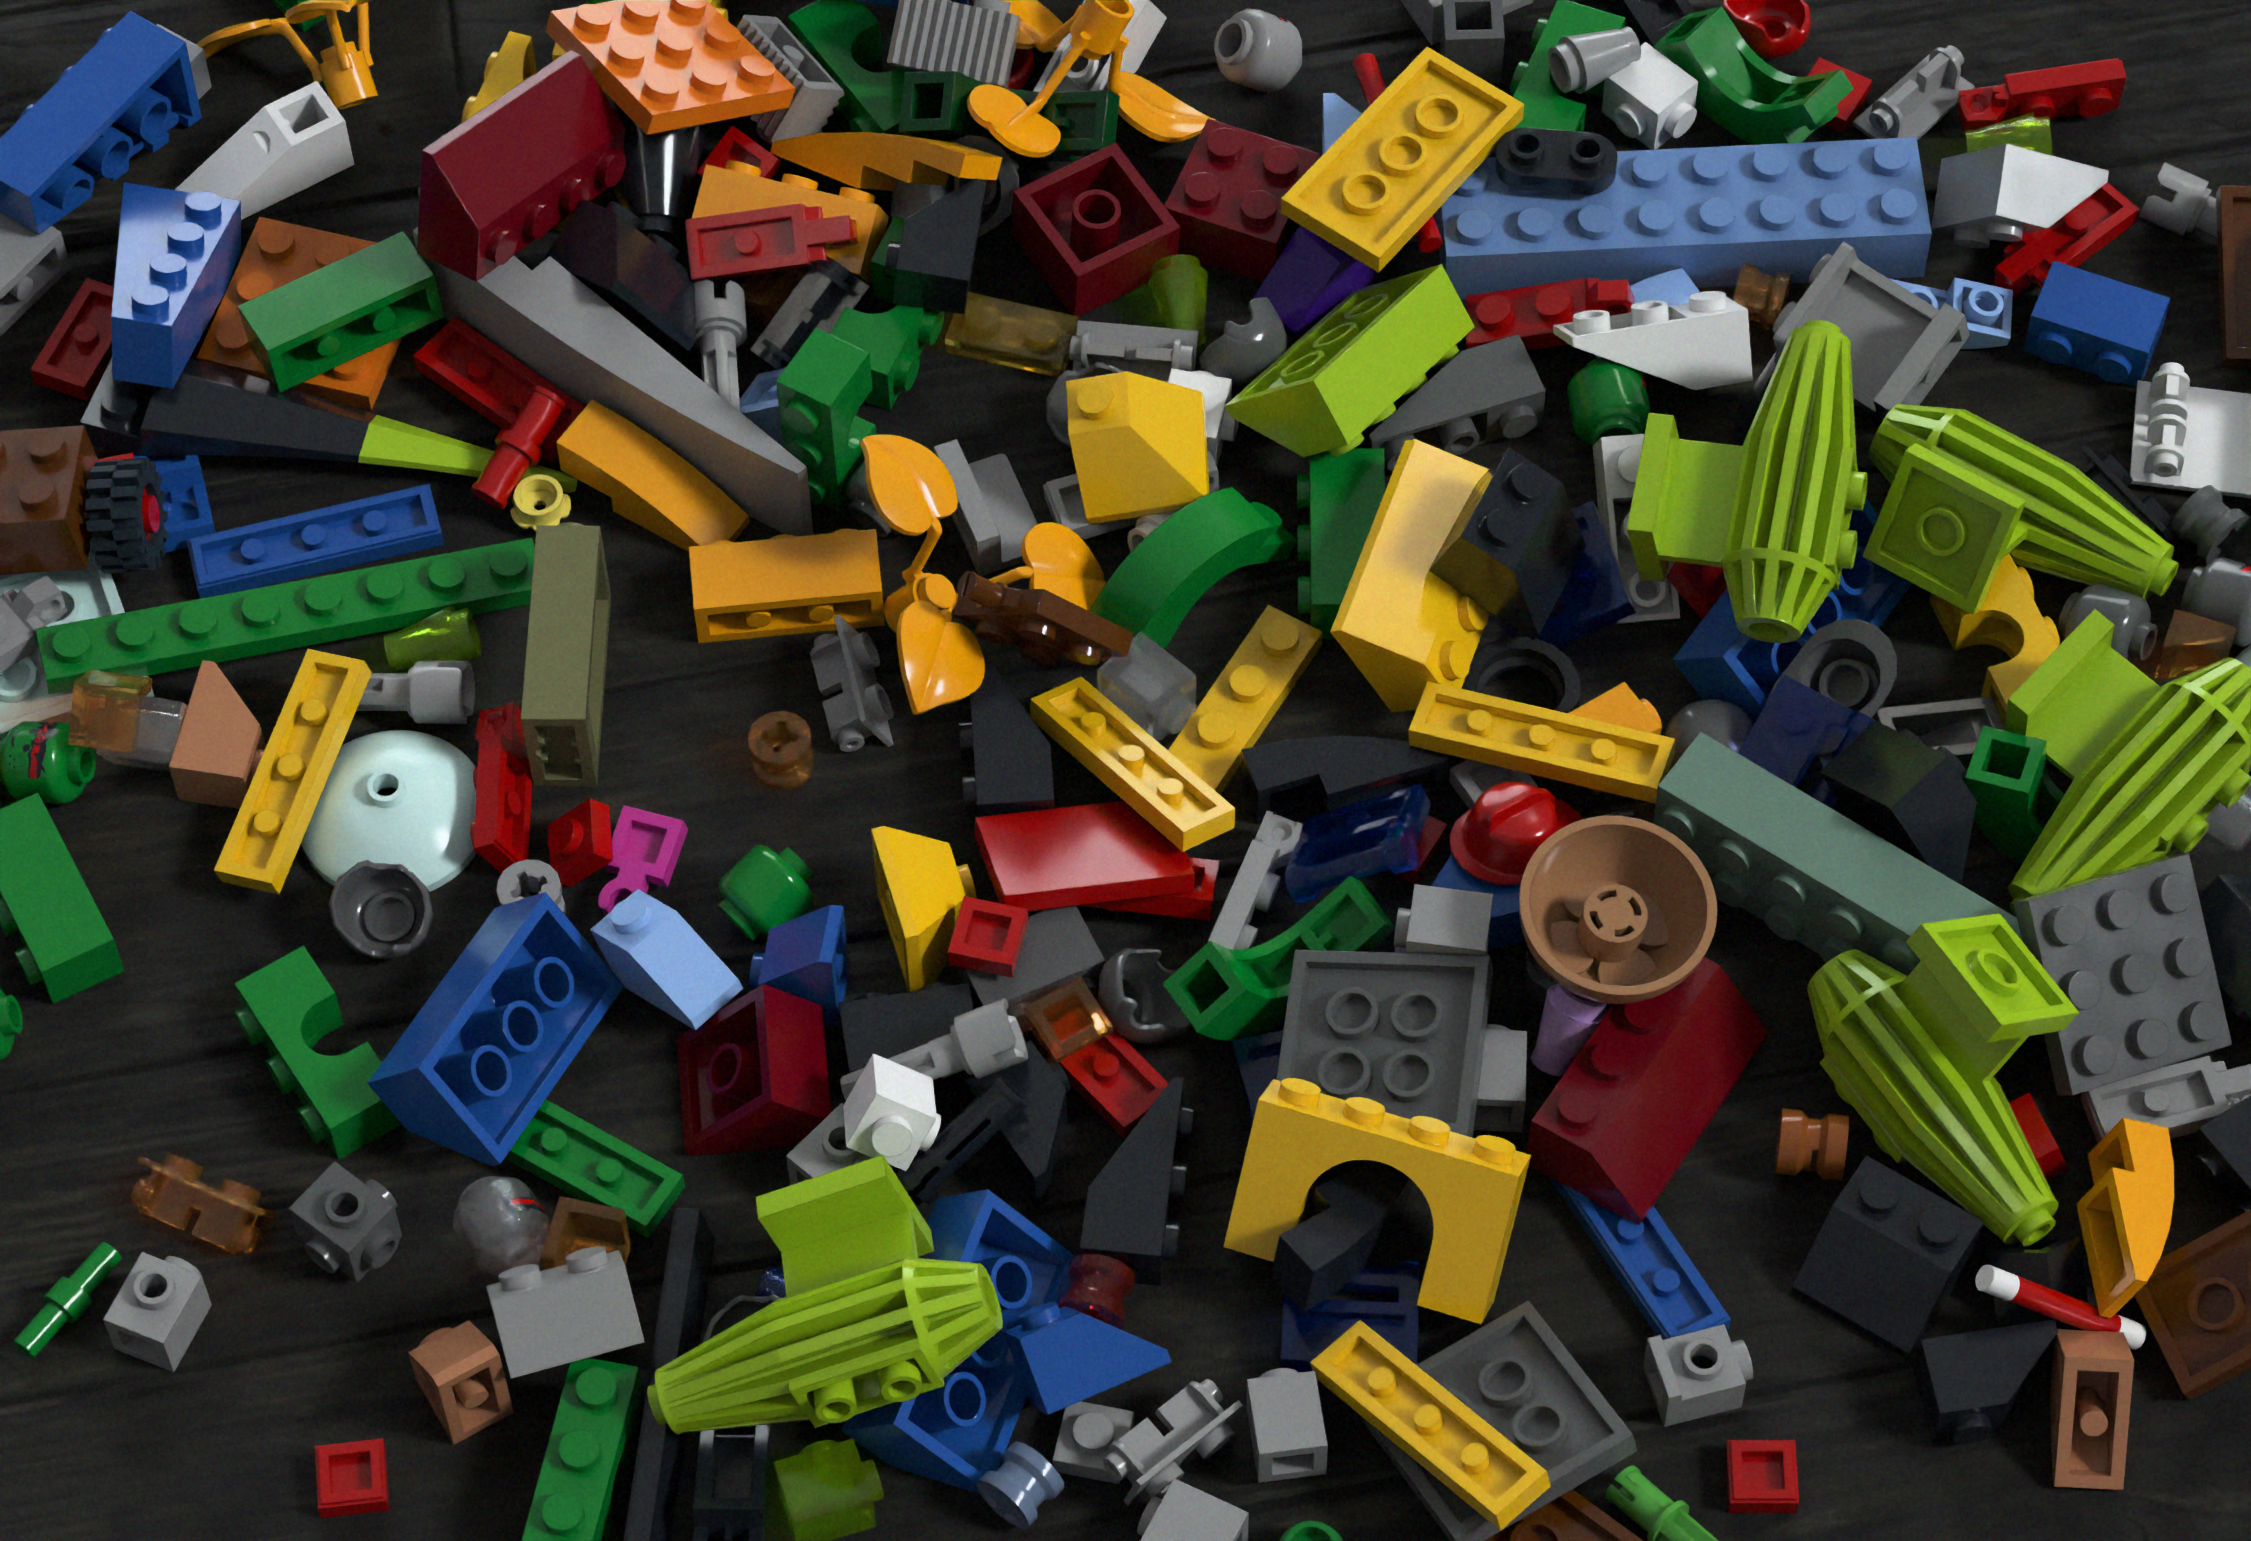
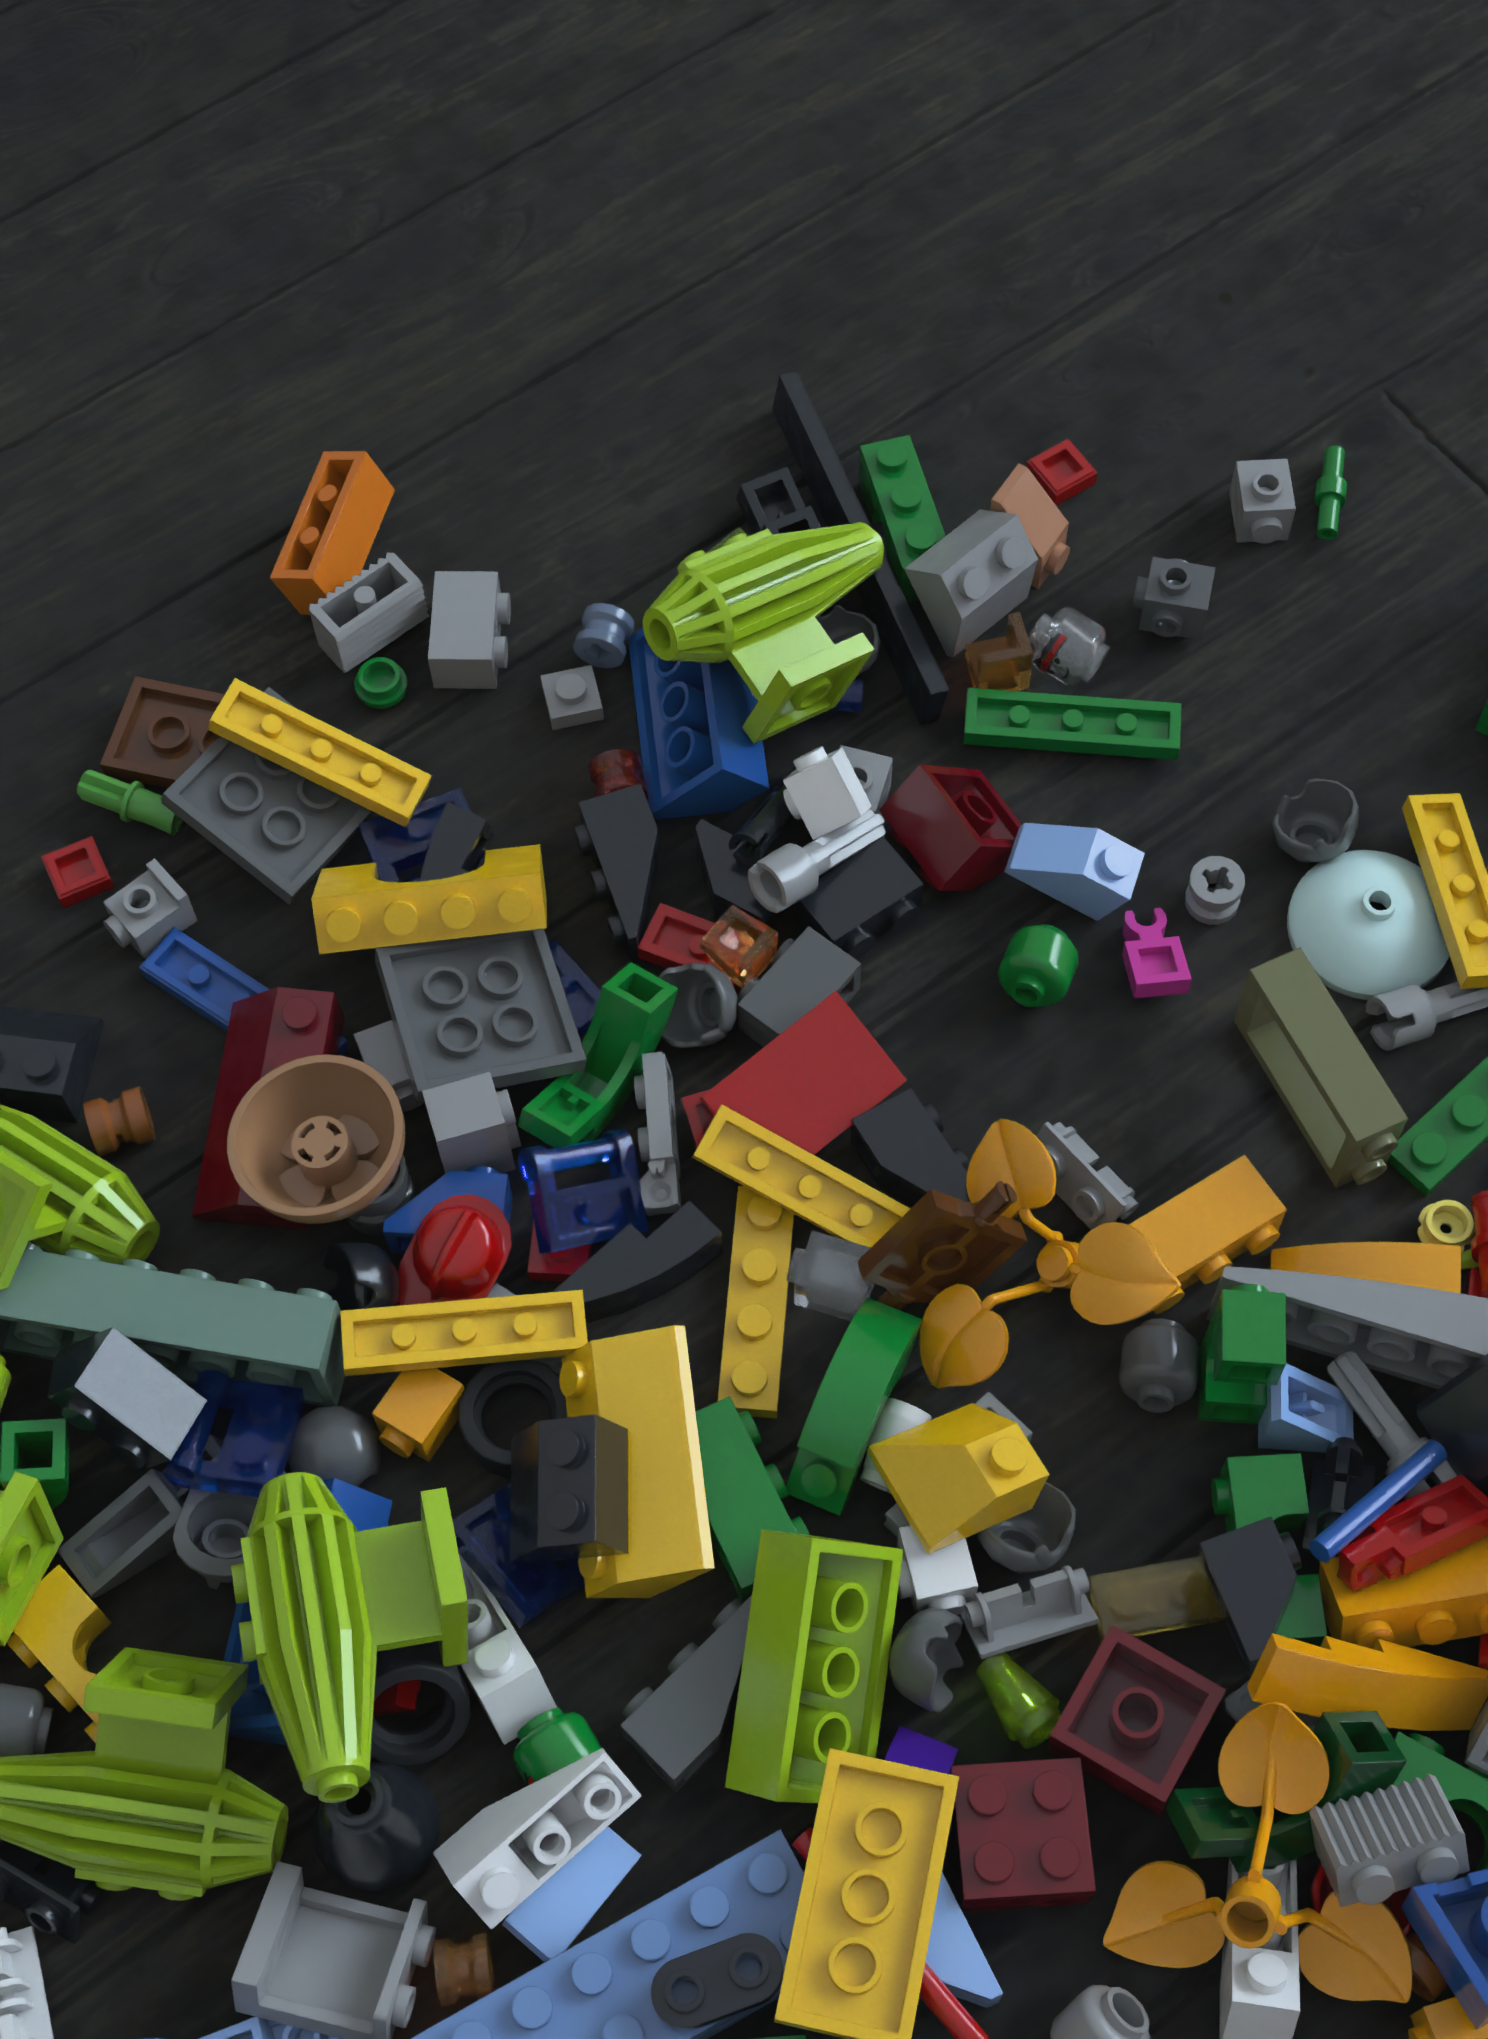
camera: 155 degrees right, 5 degrees up
clear orange hinge [131,1152,278,1254] -> none
green arch [234,945,402,1160] -> none
blue slope [367,892,624,1167] -> none
clear neon green cone [384,605,482,672] -> none
red hinge [470,702,532,874] -> none
red plate [548,798,613,888] -> none
clear orange wheel [748,711,815,791] -> none
blue slope [749,905,850,1027] -> none
yellow slope [871,826,977,992] -> none
light grey panel [934,439,1038,576] -> none
red plate [948,896,1029,978] -> none
blue slope [1004,1302,1172,1415] -> none
light grey hinge [1103,1379,1243,1506] -> none
light grey brick [1246,1368,1328,1483] -> none
red hinge [1466,278,1635,351] -> none
none -> blue bar [1309,1440,1447,1562]

